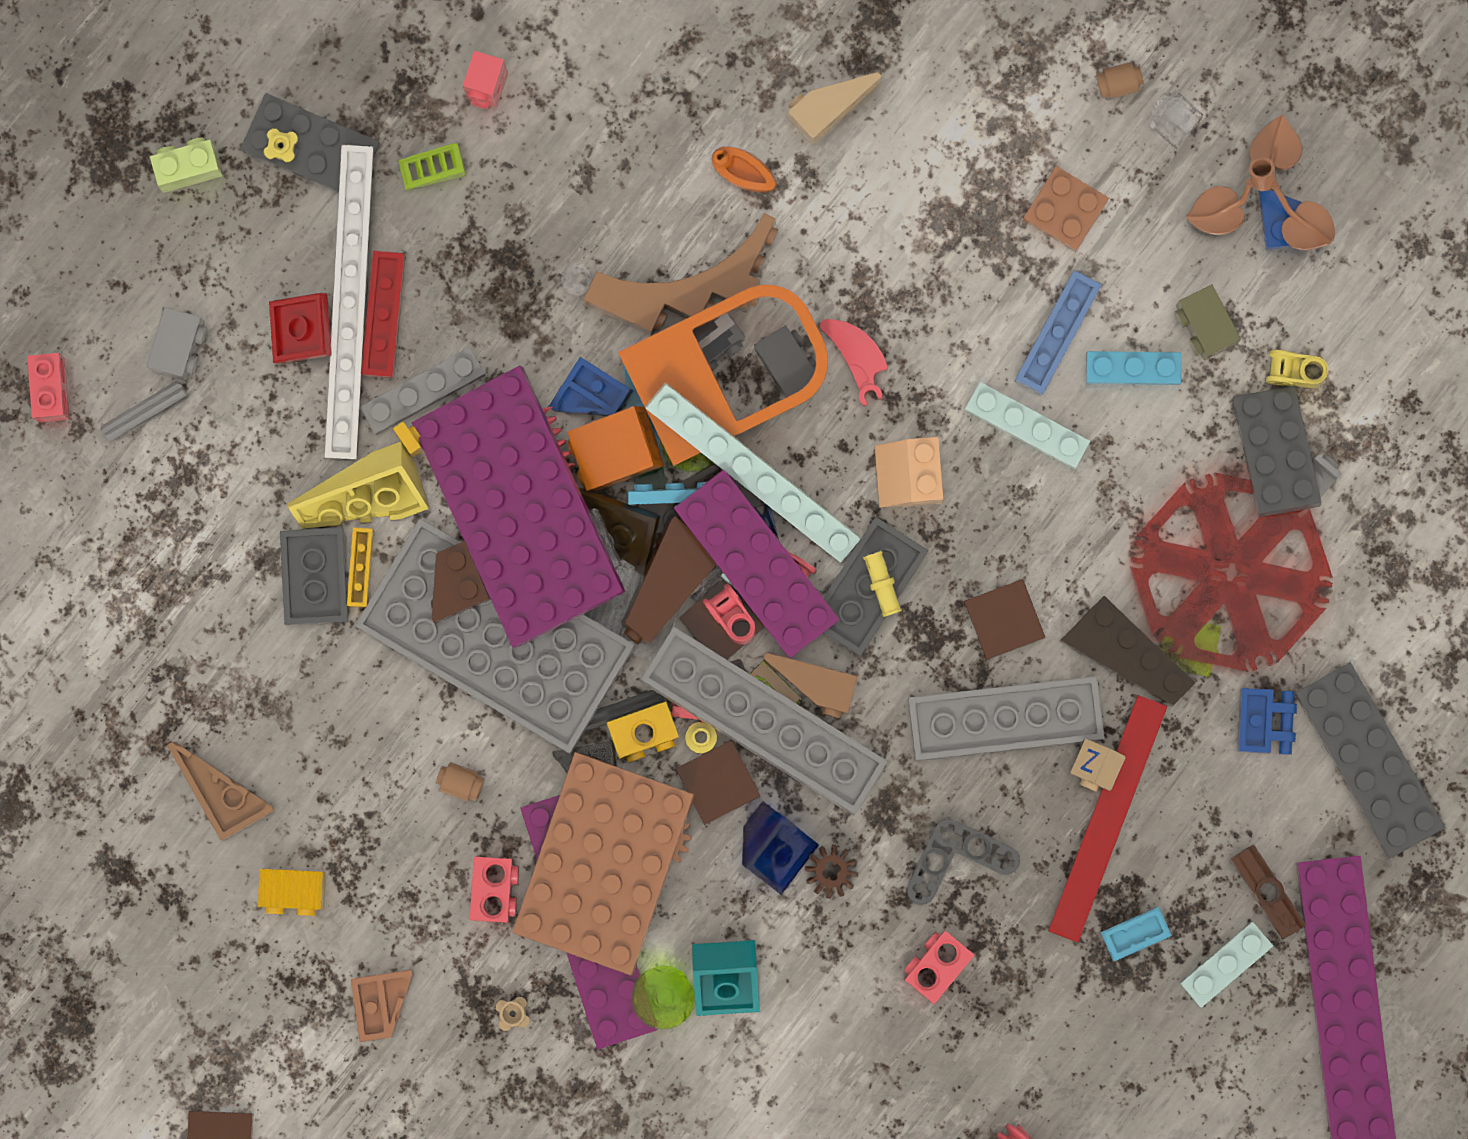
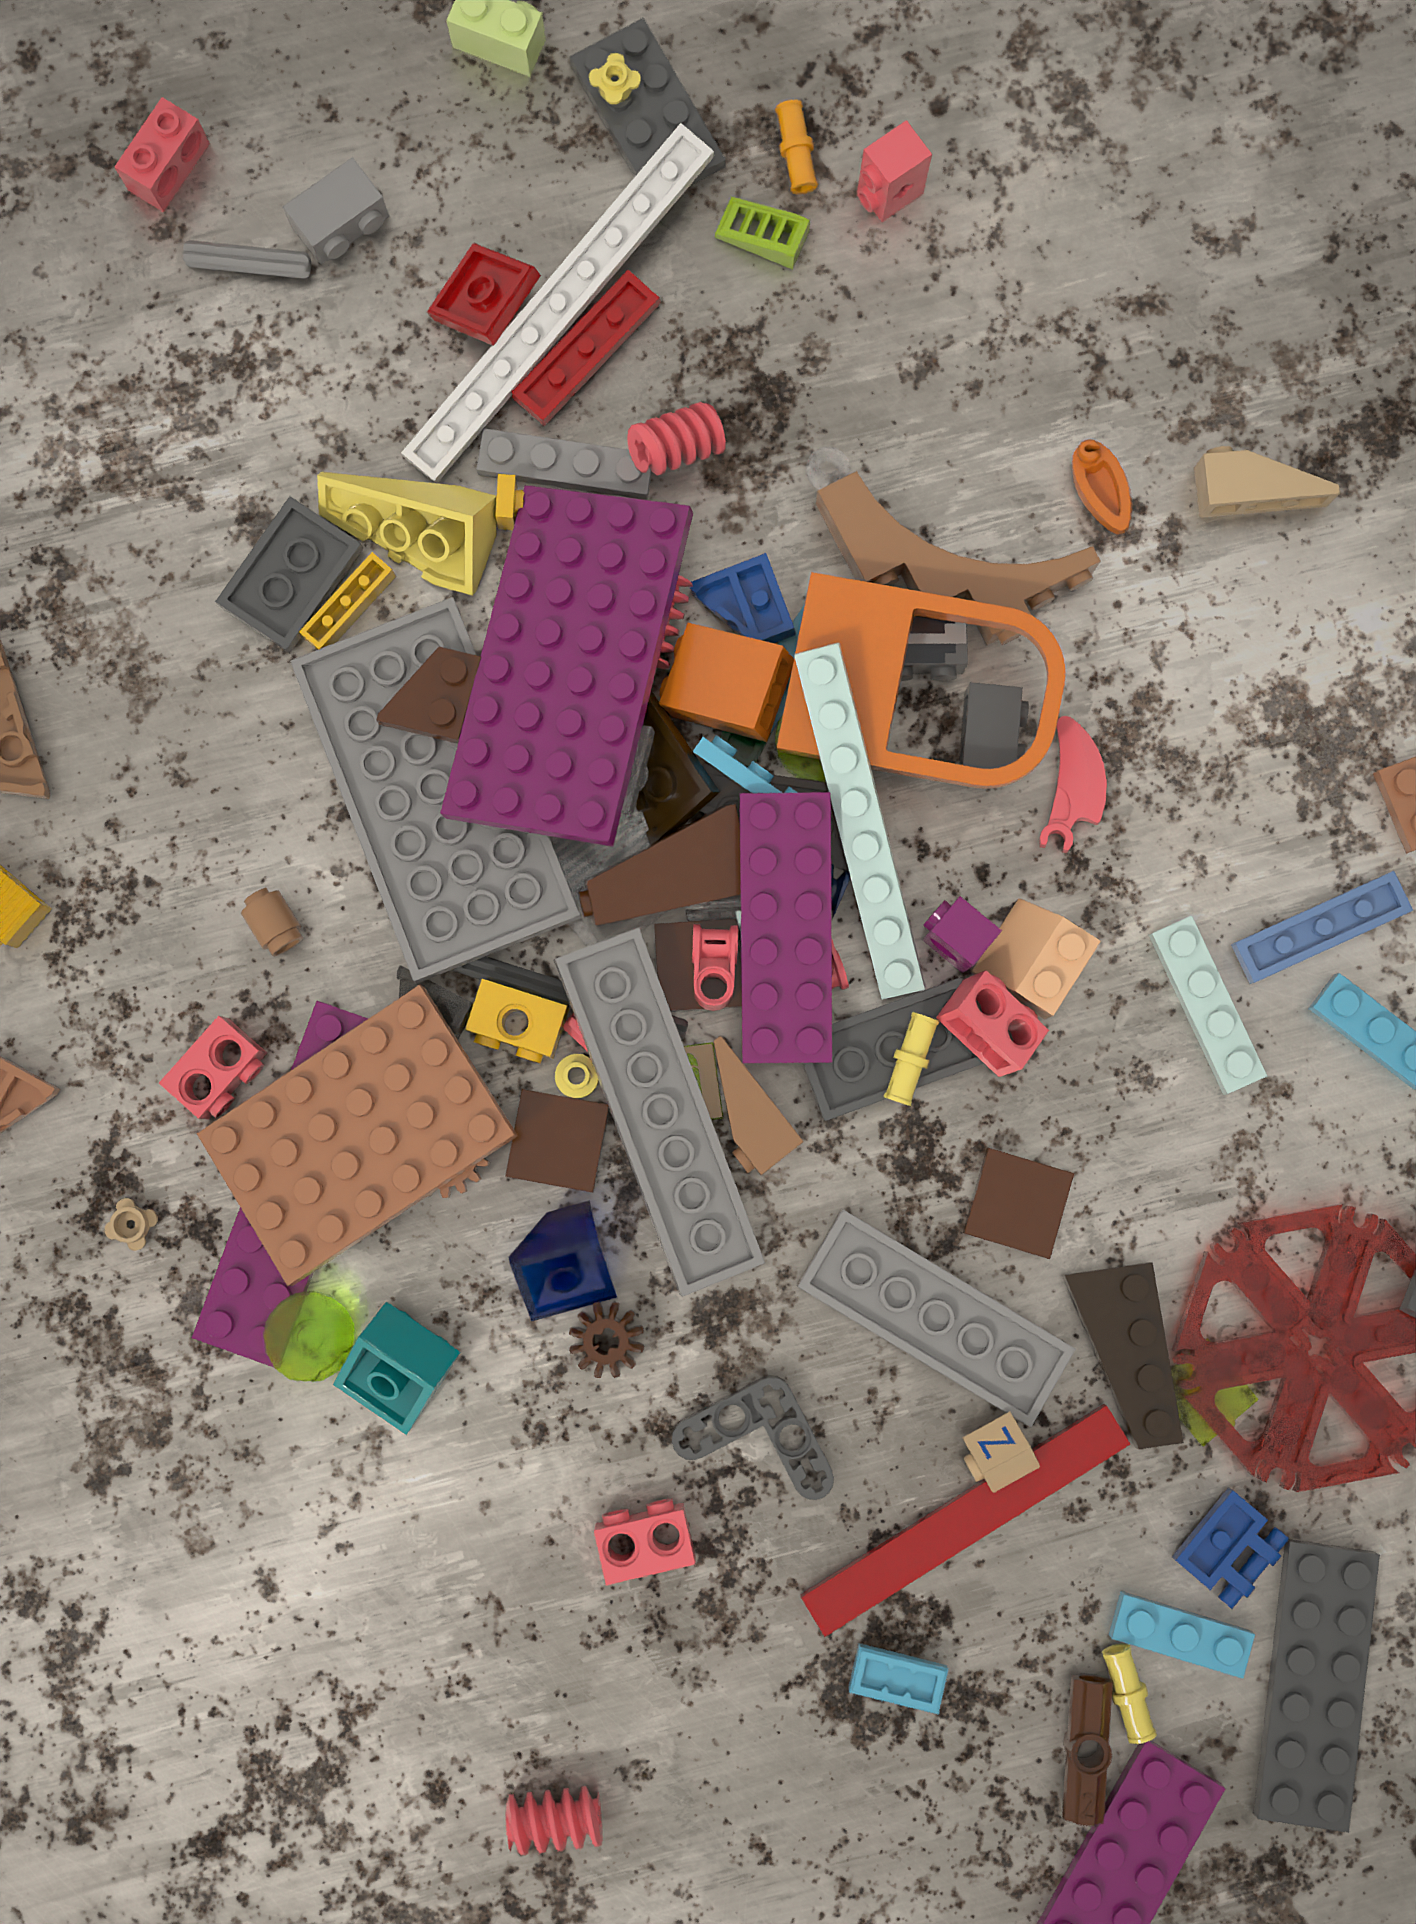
camera: 30 degrees right, 0 degrees up
light aqua plate [1179,922,1273,1008] -> none
none -> coral piece [627,402,726,475]
none -> light orange pin [775,99,818,194]
none -> magenta brick [922,896,1002,973]
none -> coral brick [936,970,1049,1077]
none -> light yellow pin [1102,1643,1156,1744]
none -> medium azure plate [1109,1591,1255,1679]

